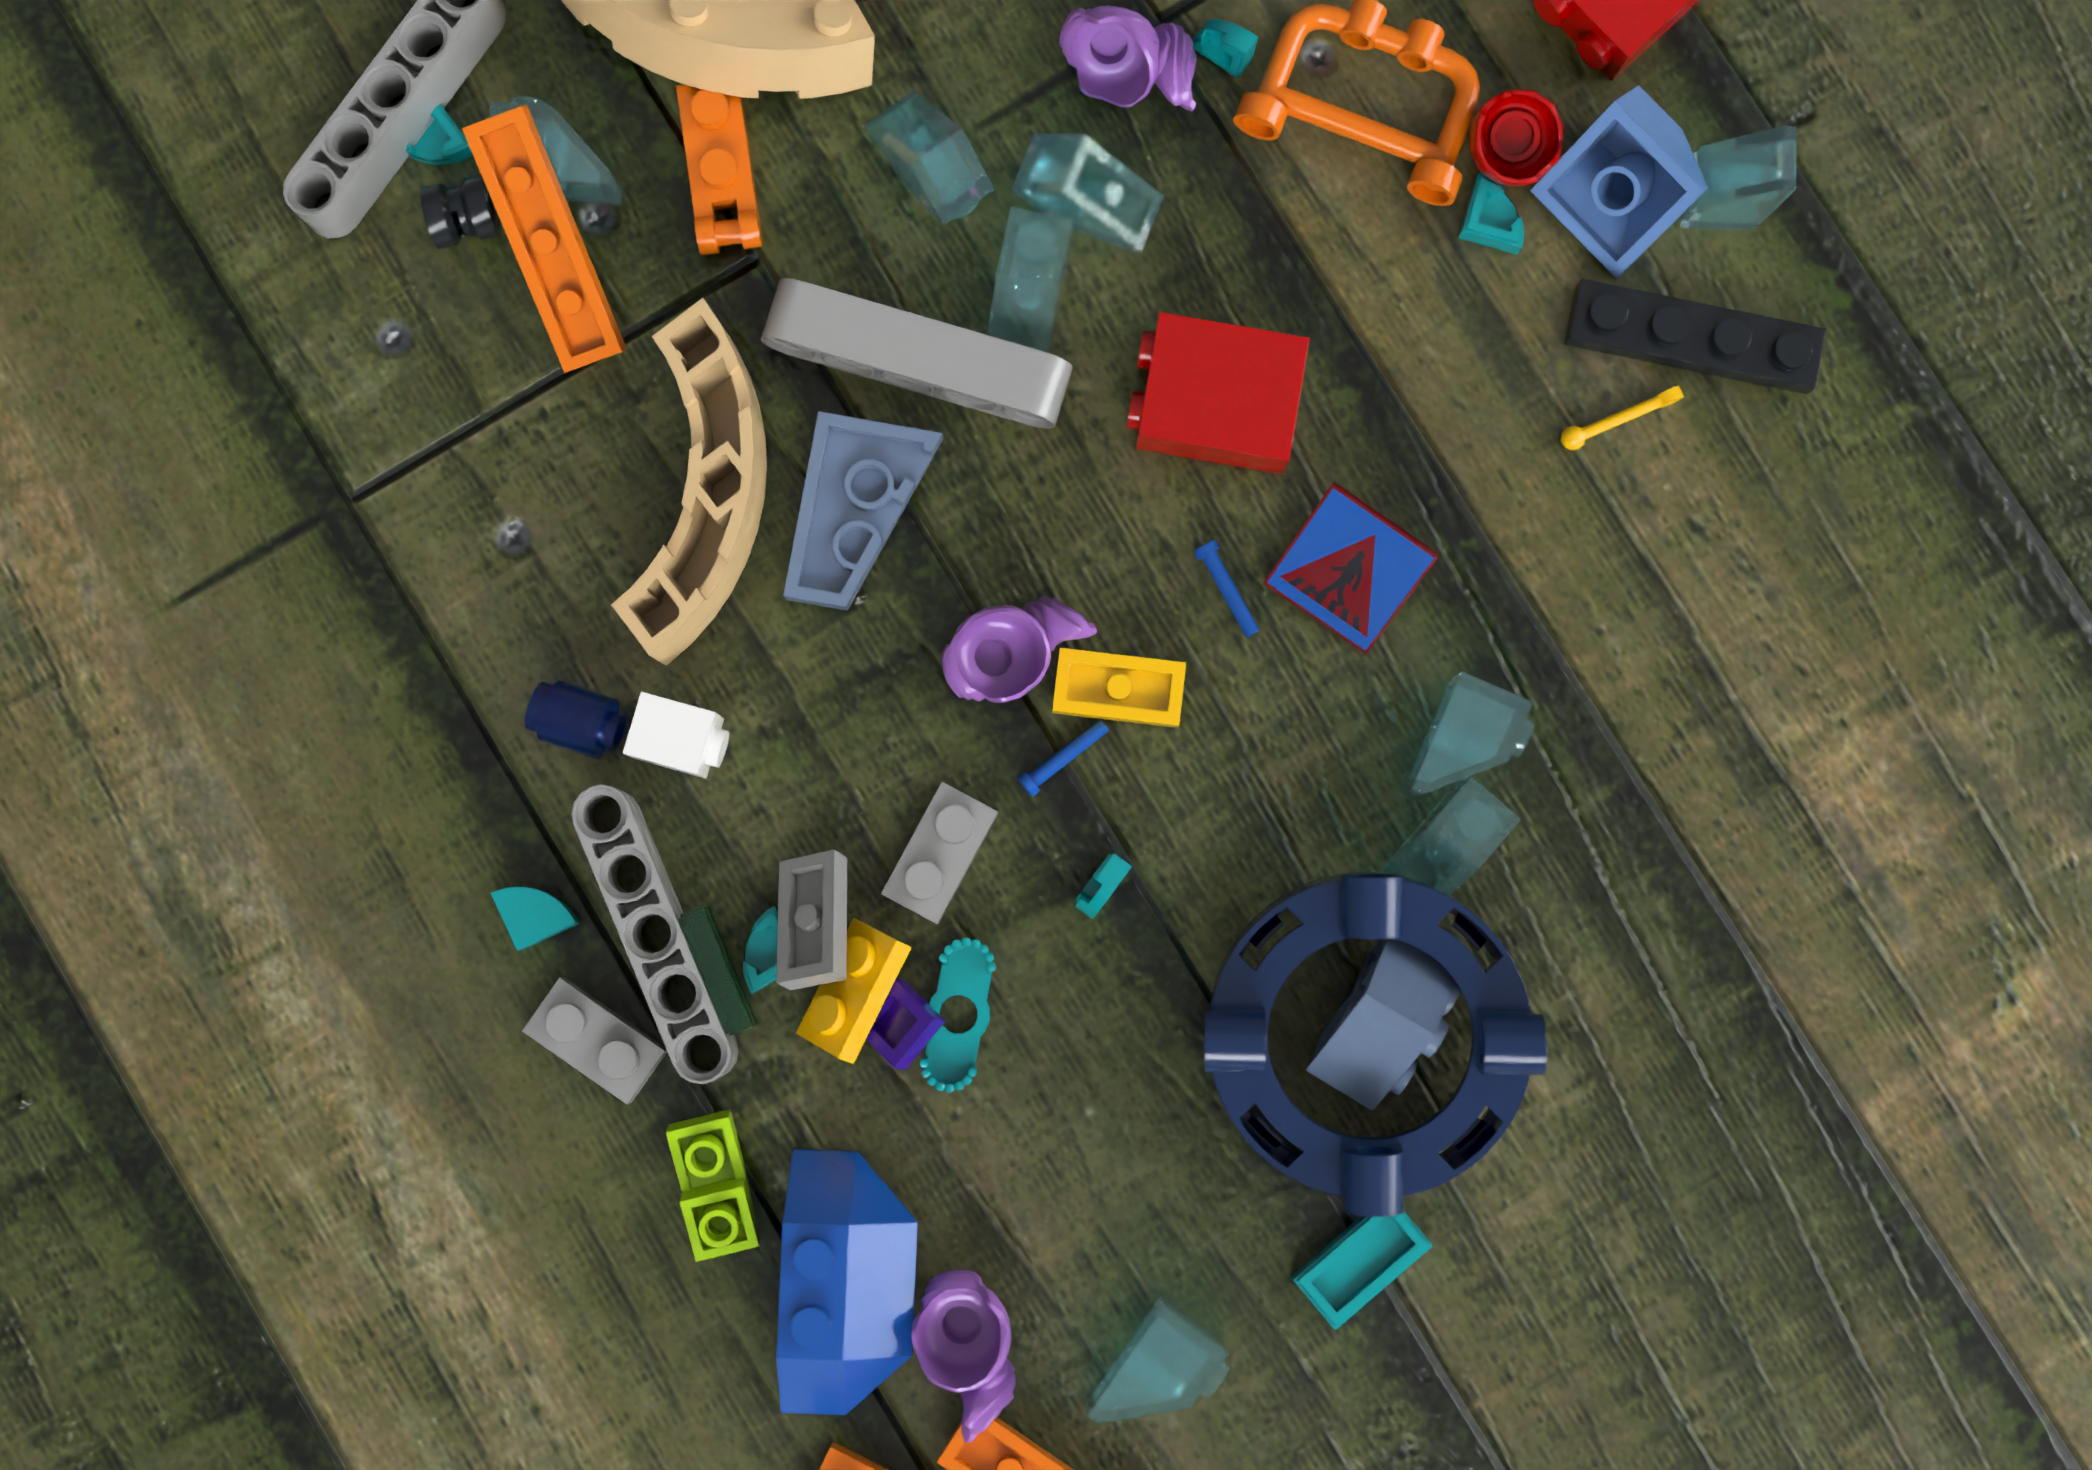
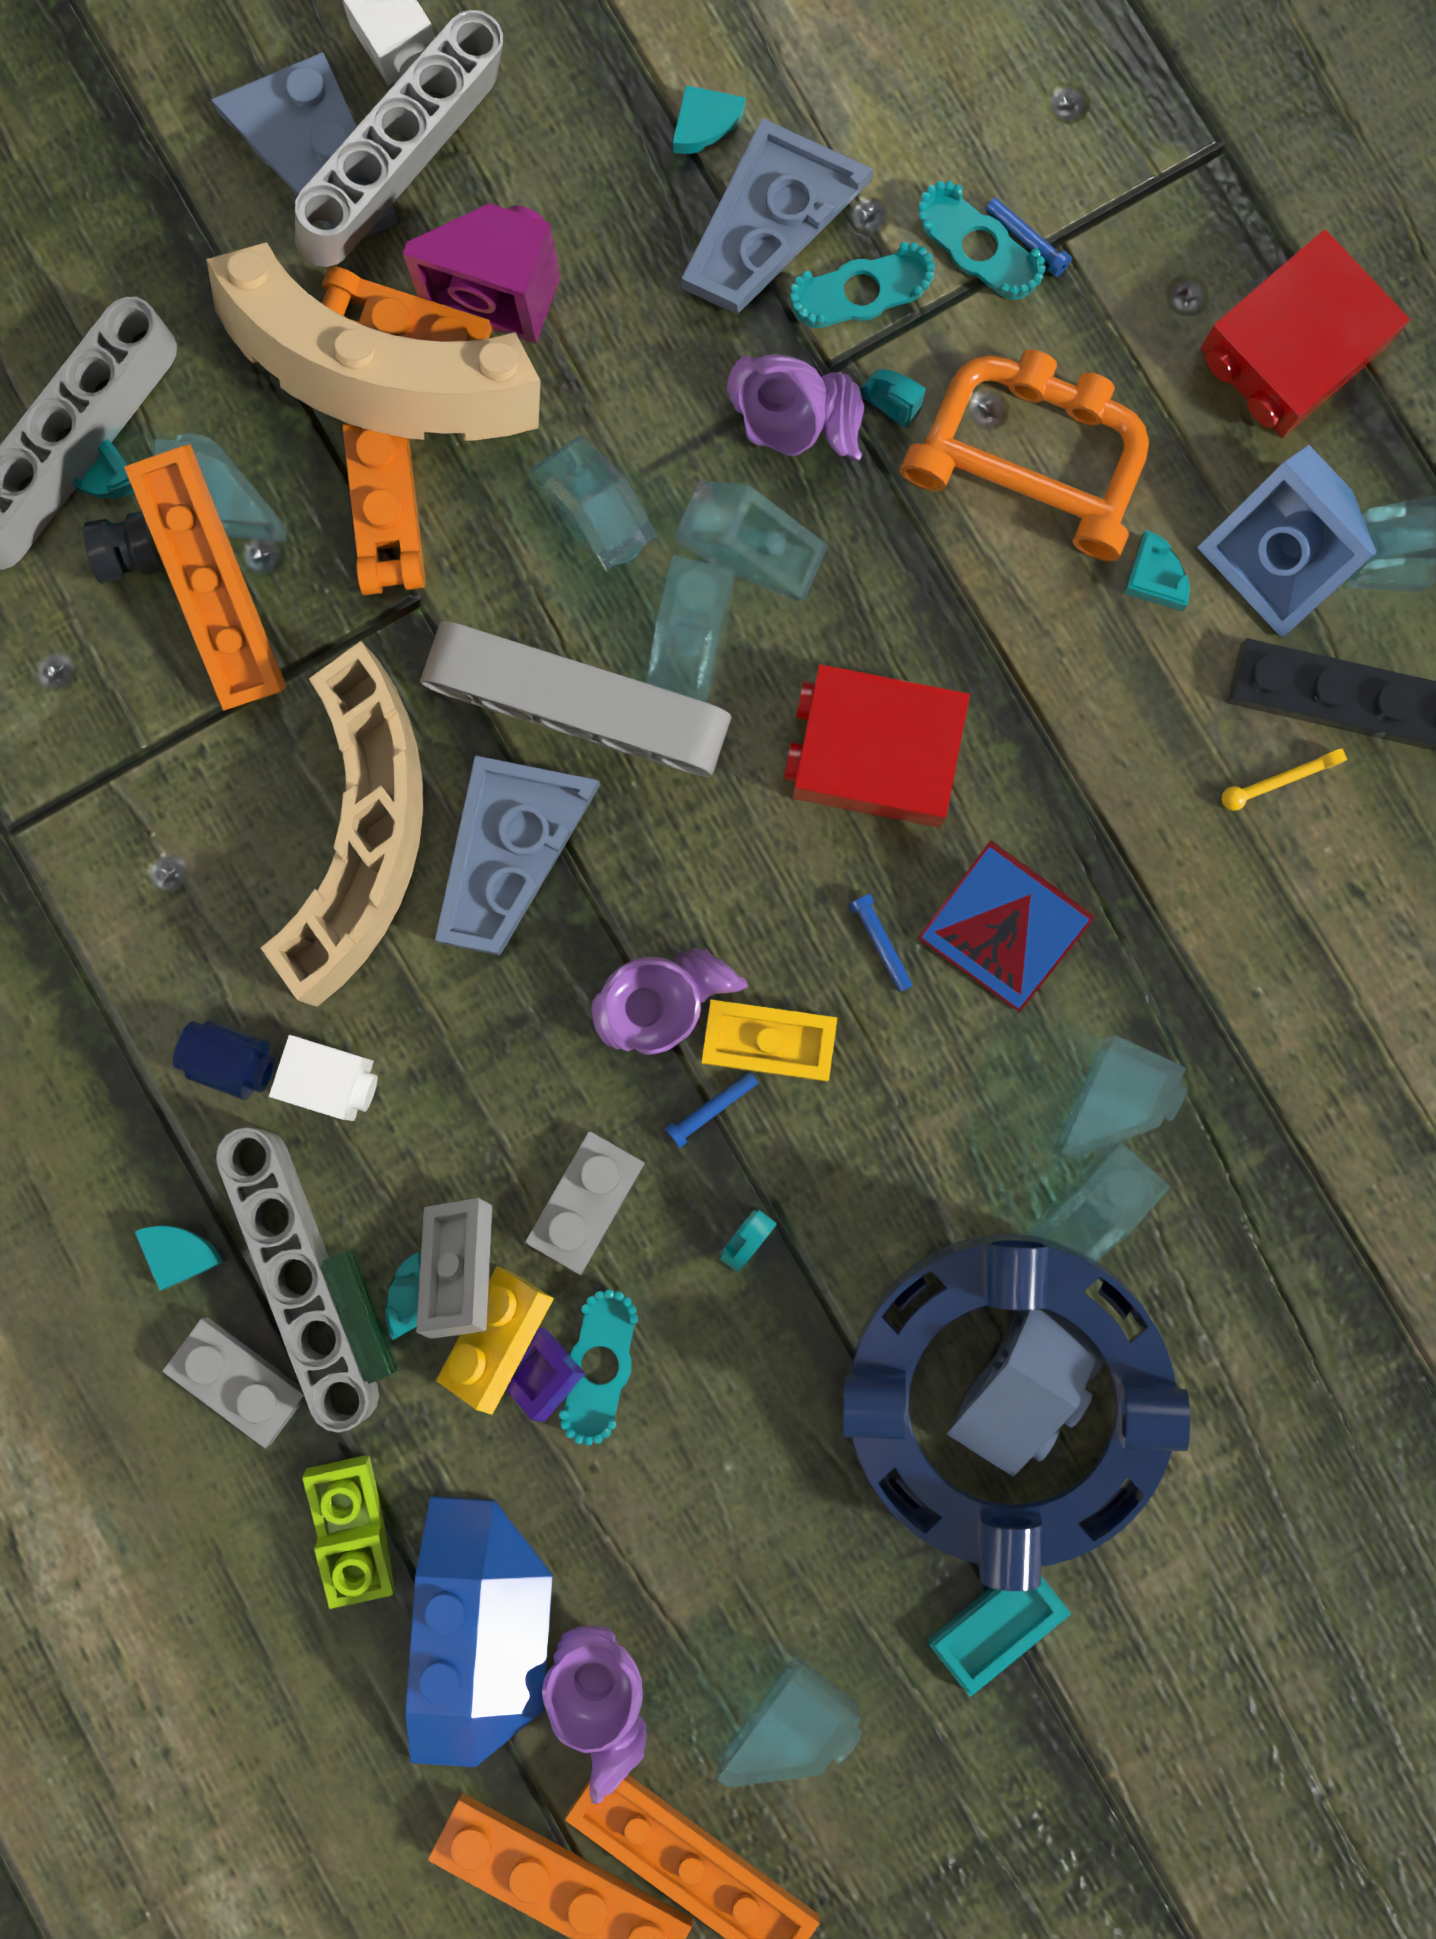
camera: 10 degrees right, 0 degrees up
red hair [1468,89,1564,187] -> none

